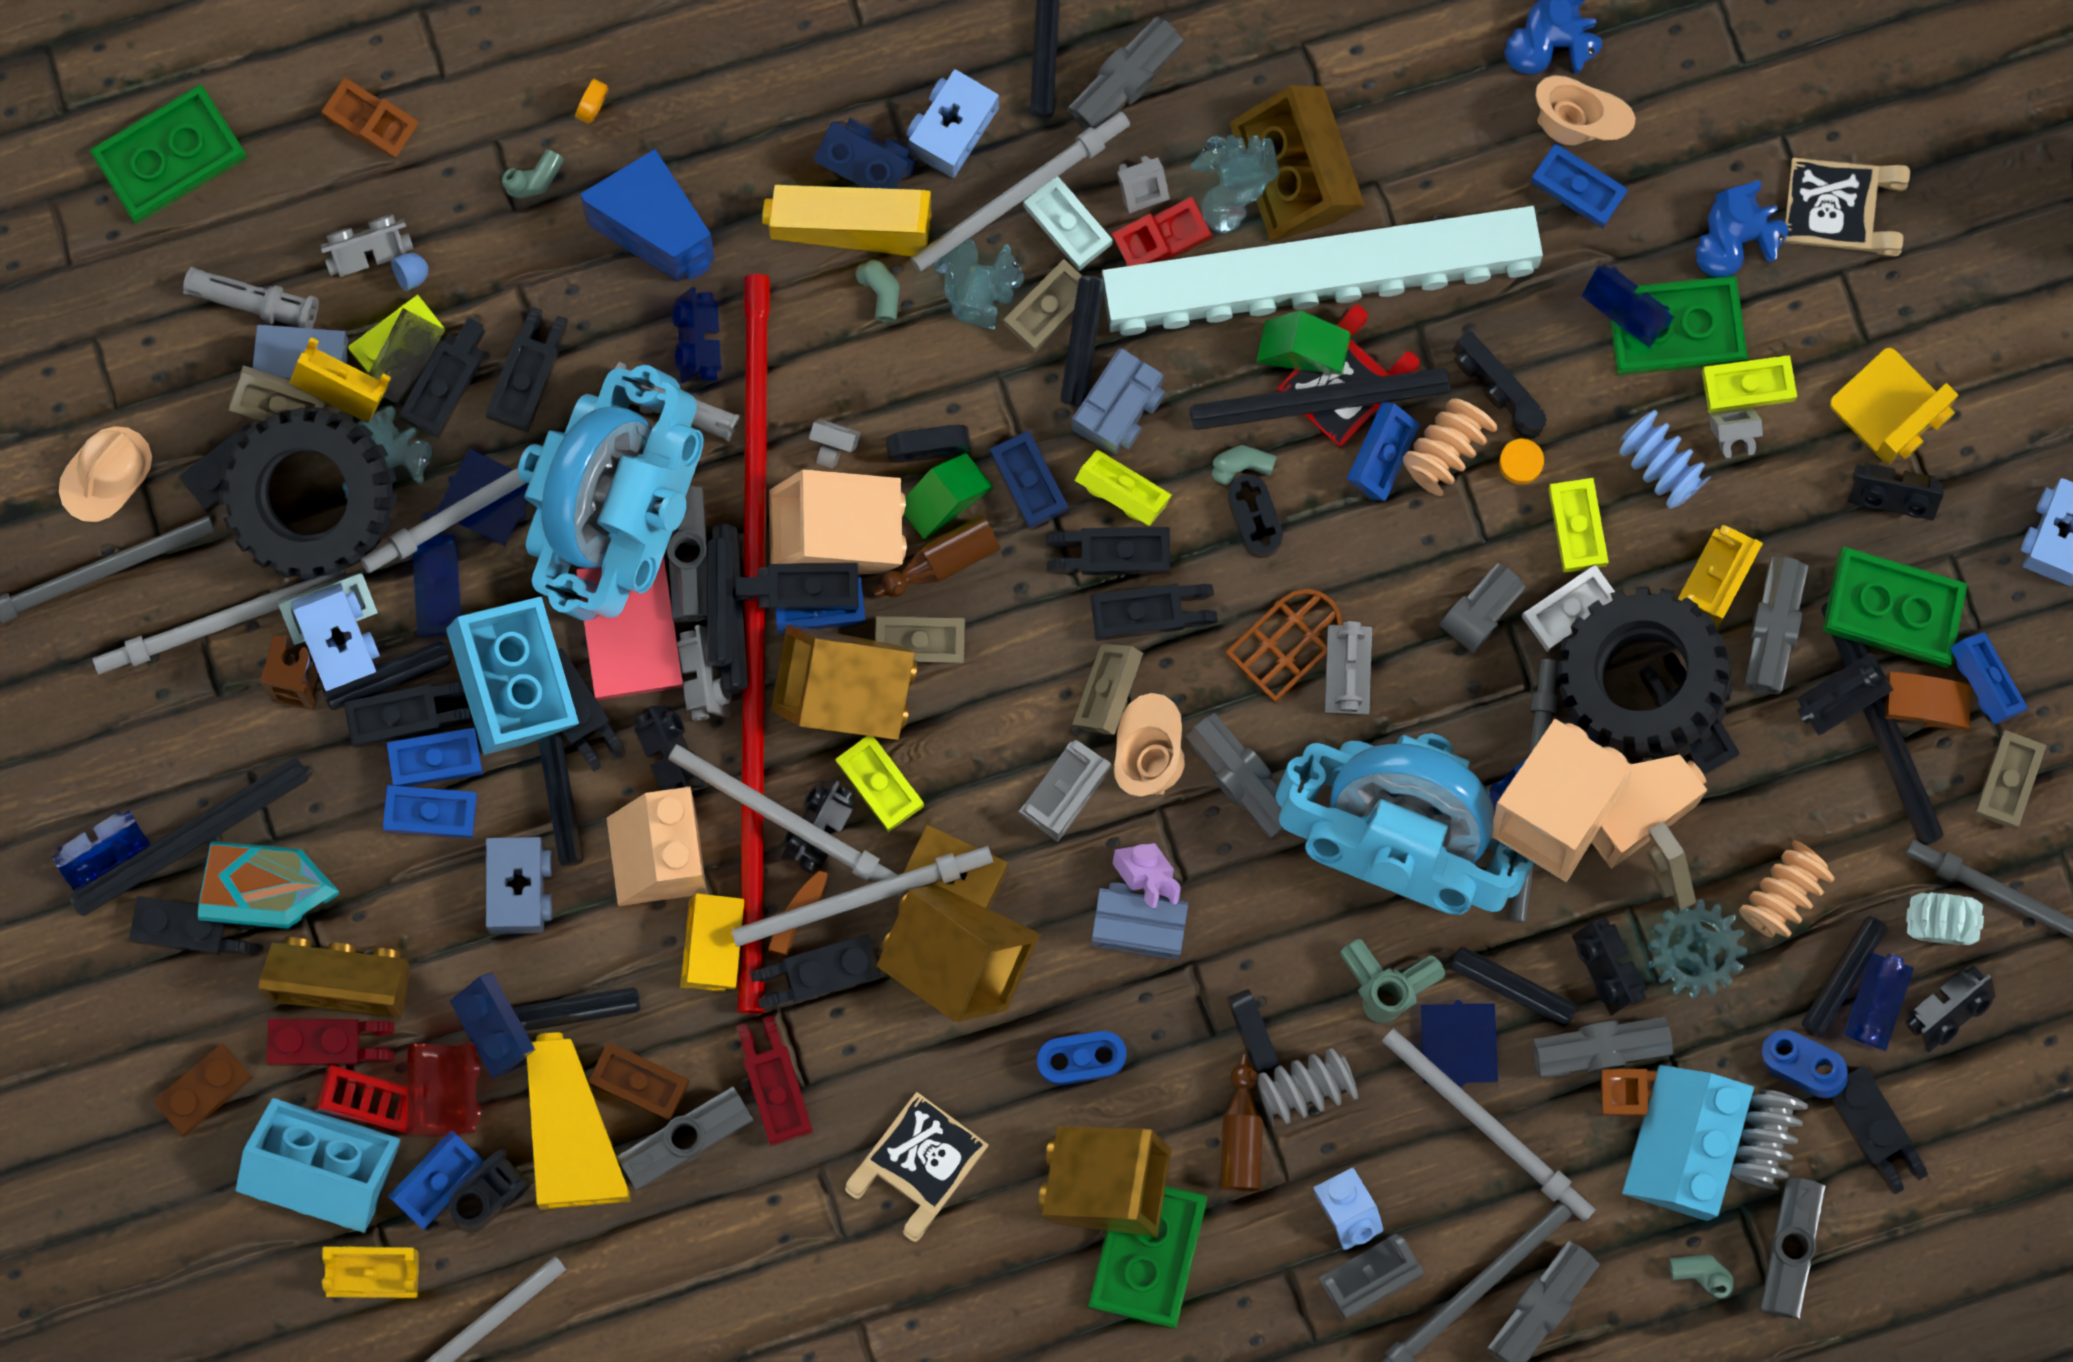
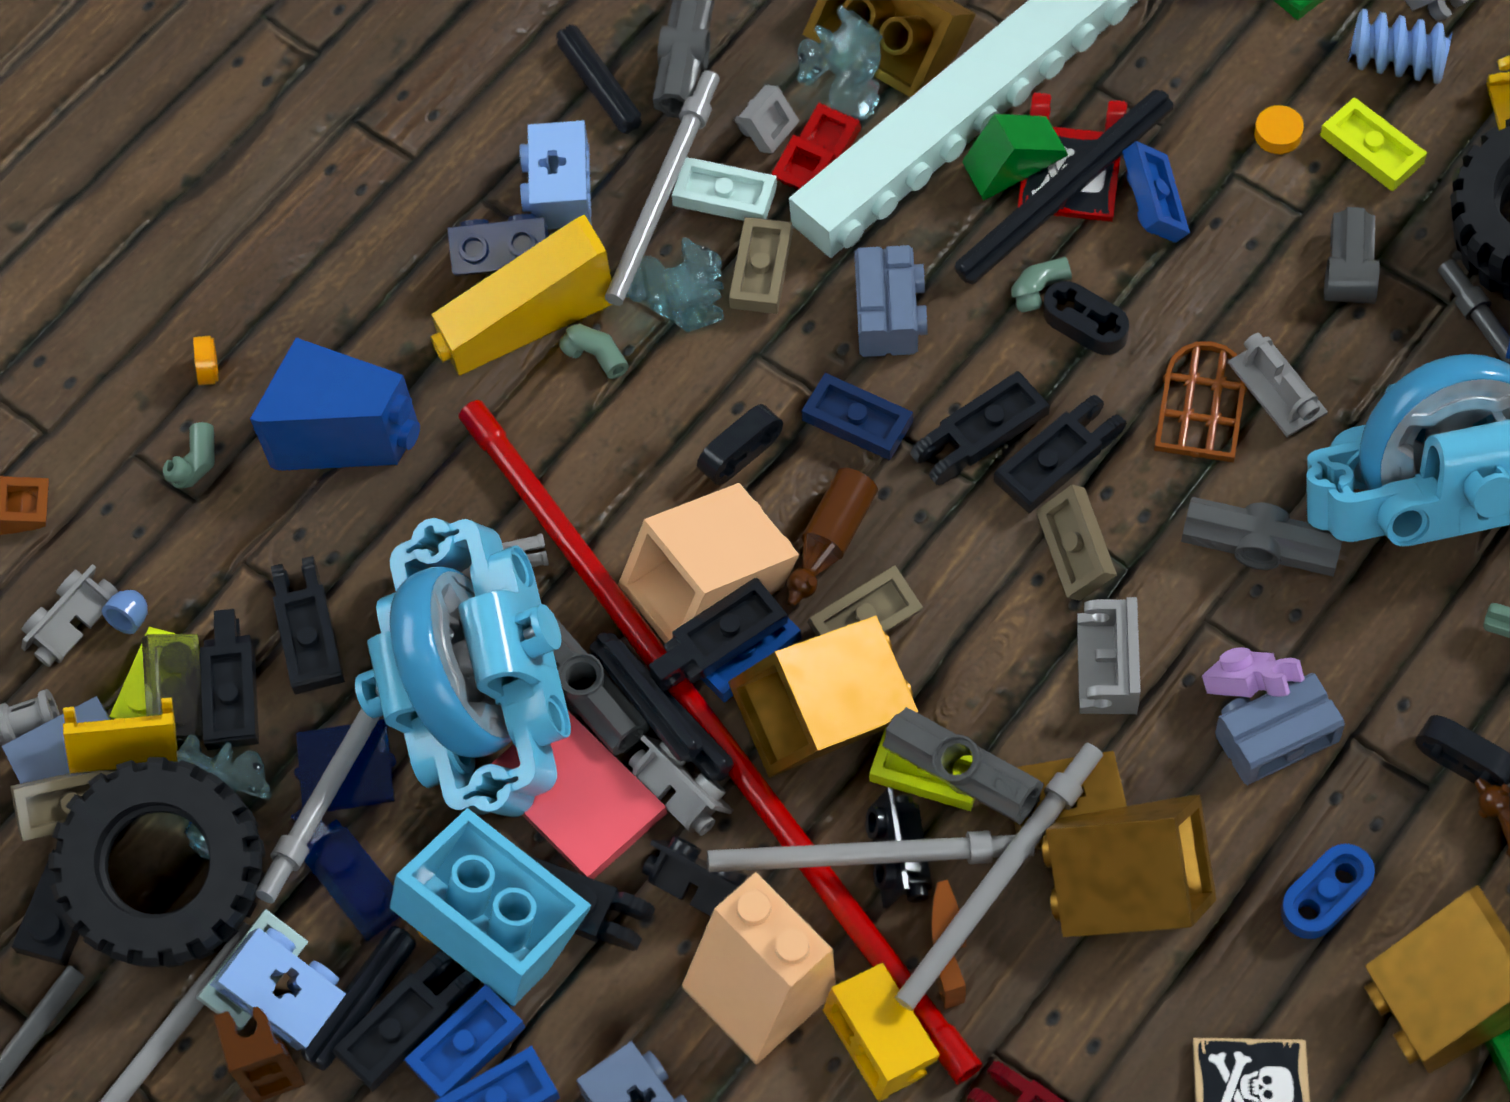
camera: 25 degrees left, 15 degrees down
black axle [538,735,583,866] -> none
clear blue hinge [672,287,722,384] -> none
black hinge [750,934,881,1009] -> none
light grey tile [809,419,861,469] -> none
green slope [903,453,993,541] -> none
black axle [1060,276,1104,406] -> none
neon yellow plate [1075,449,1172,526] -> none
light nougat piece [1114,693,1185,797] -> none
light nougat piece [1403,399,1497,496] -> none
black hinge [1453,331,1547,440] -> none
white plate [1522,565,1615,652] -> none
none -> dark grey piece [883,707,1044,824]

